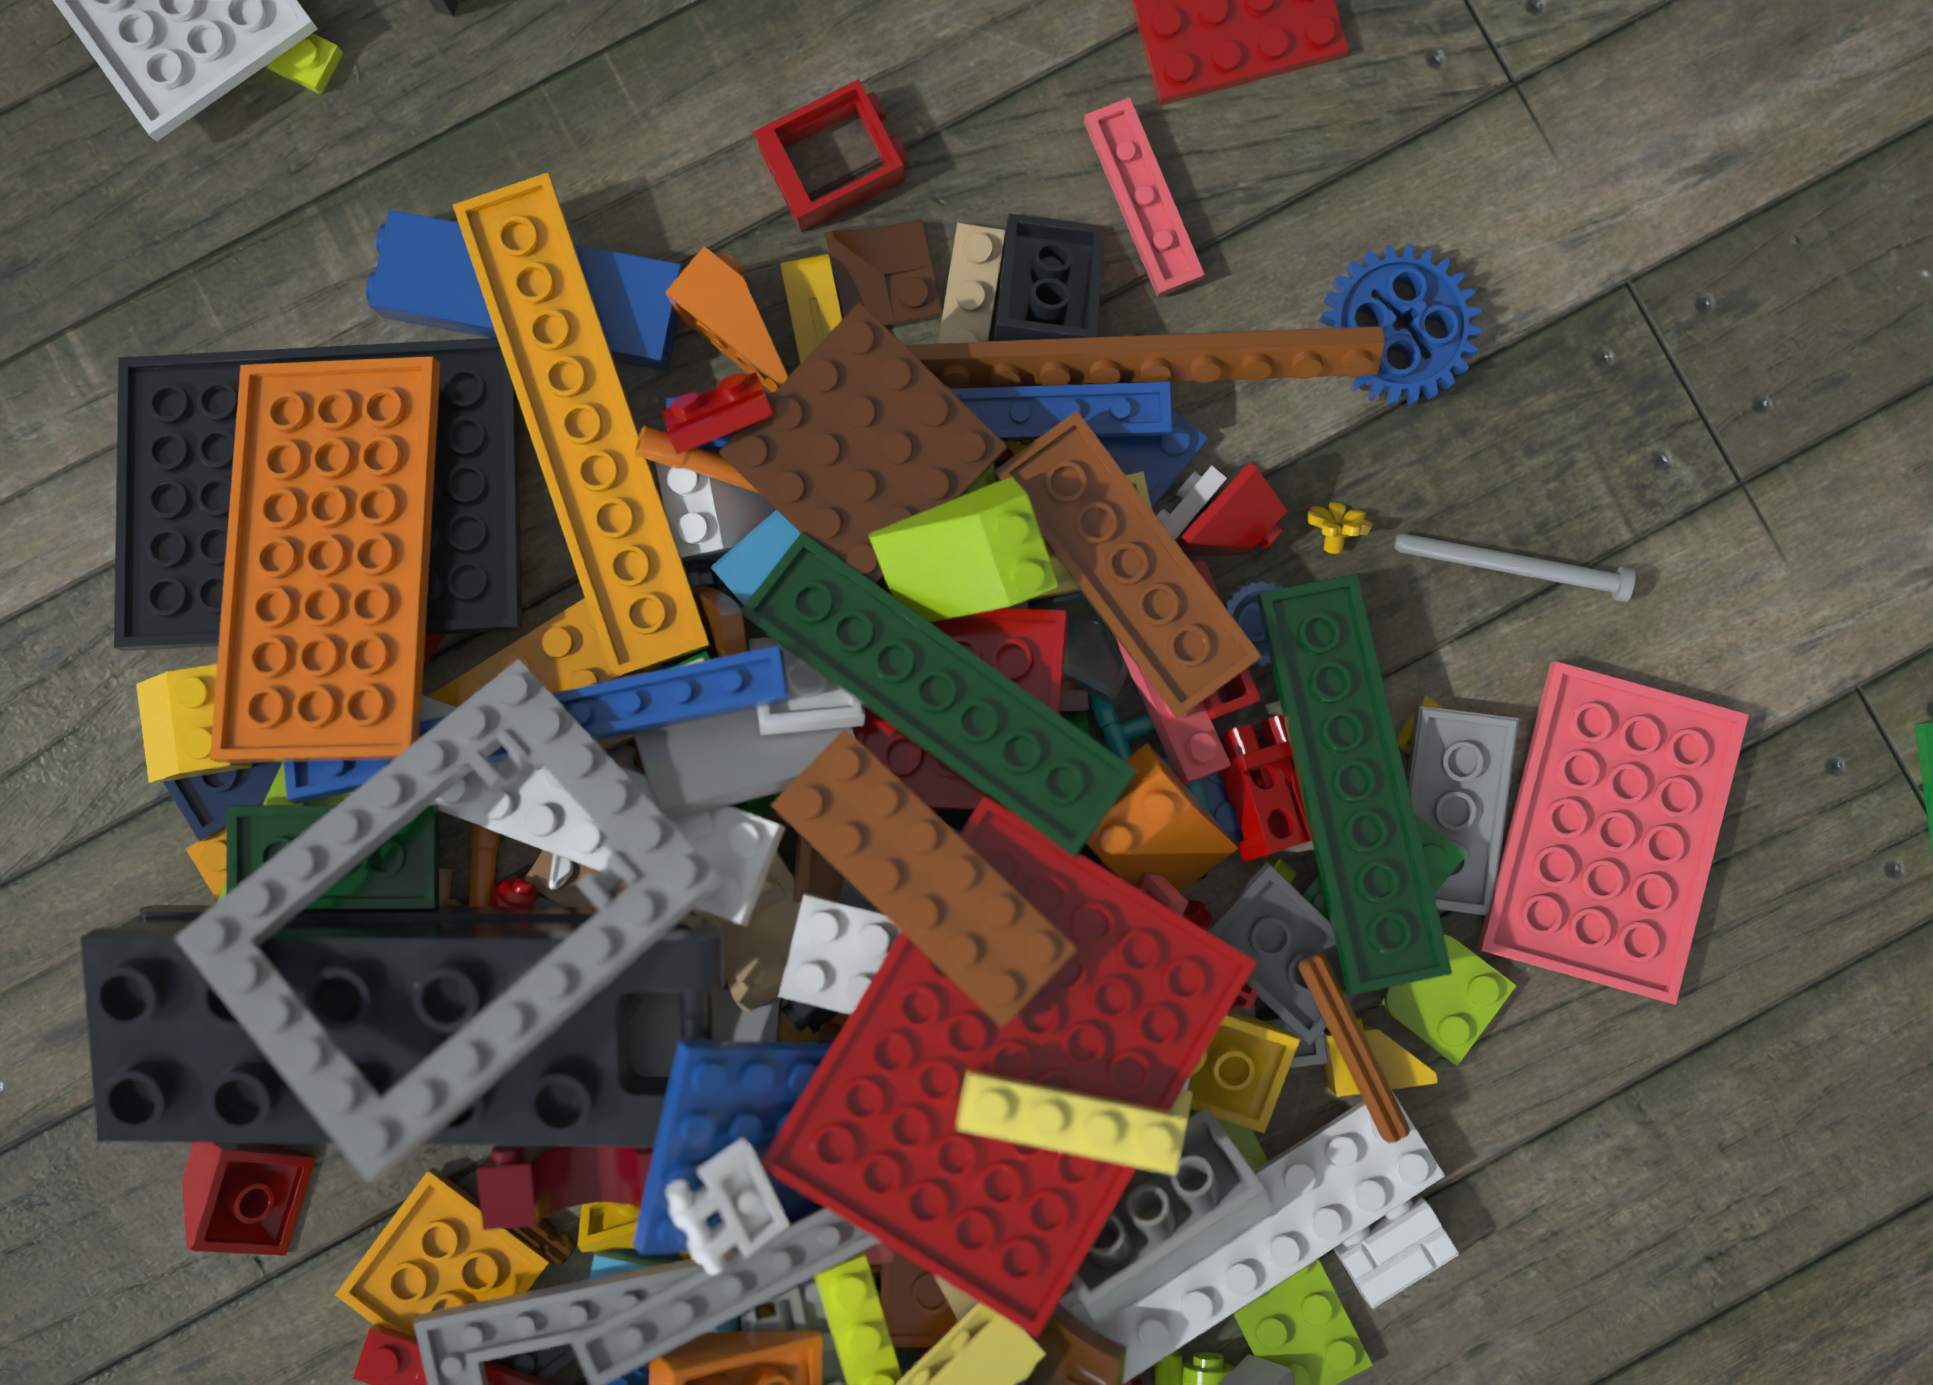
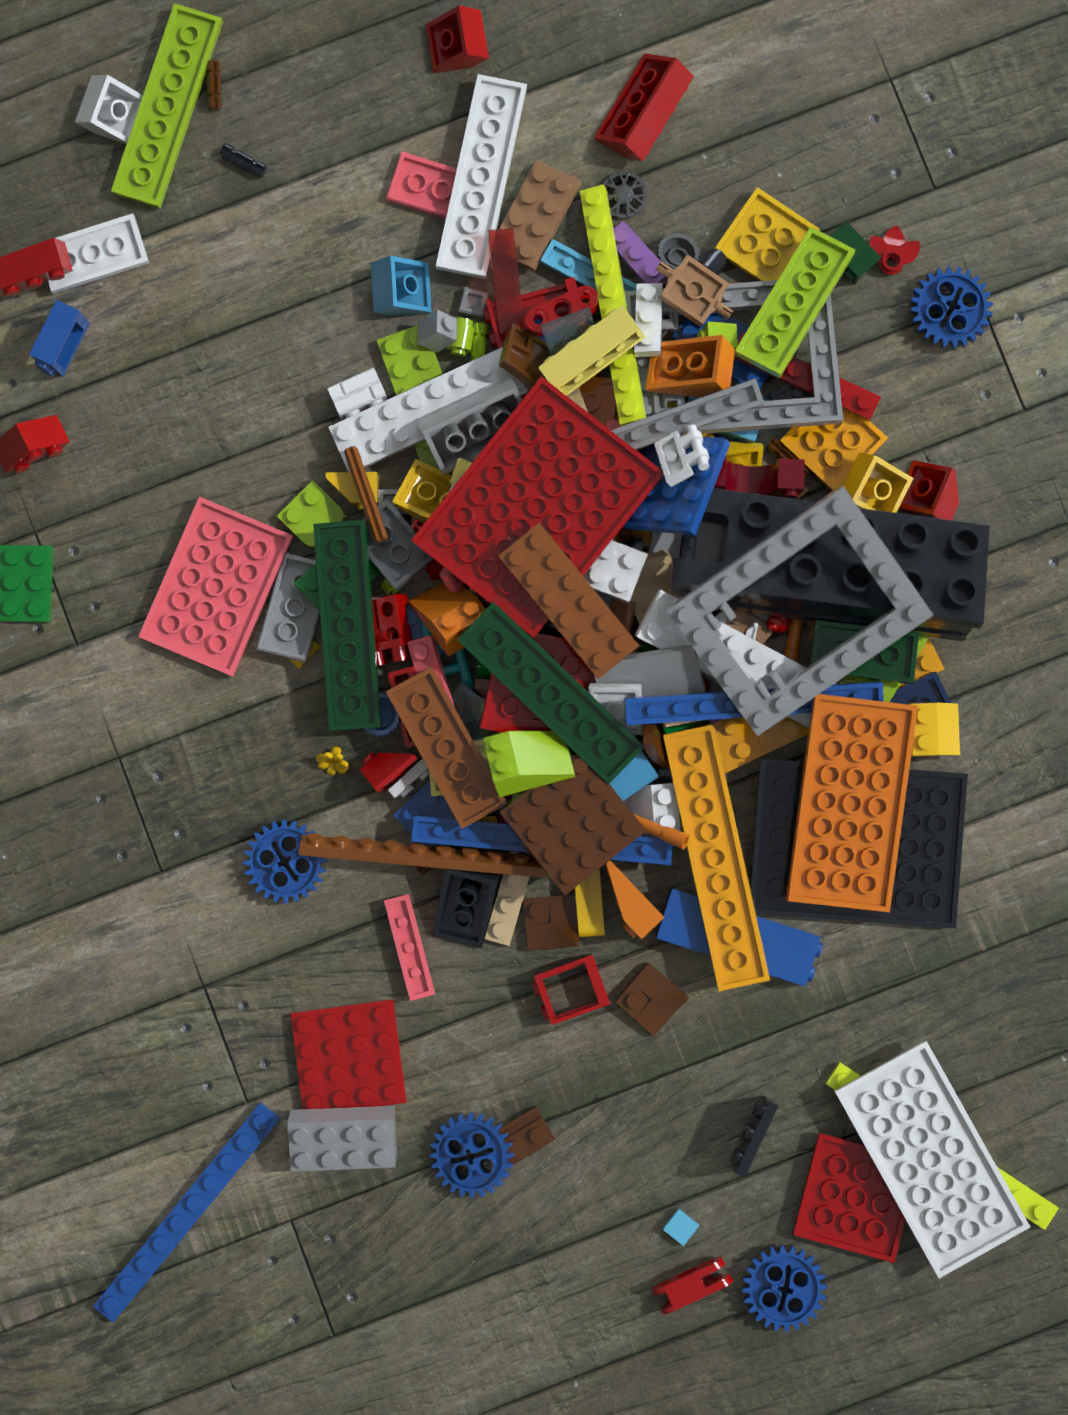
camera: 165 degrees left, 0 degrees up
red plate [662,372,773,455] -> none
light yellow brick [956,1069,1186,1175] -> none
light grey bar [1394,533,1636,603] -> none
none -> reddish brown plate [614,962,690,1036]
none -> yellow brick [843,453,913,513]

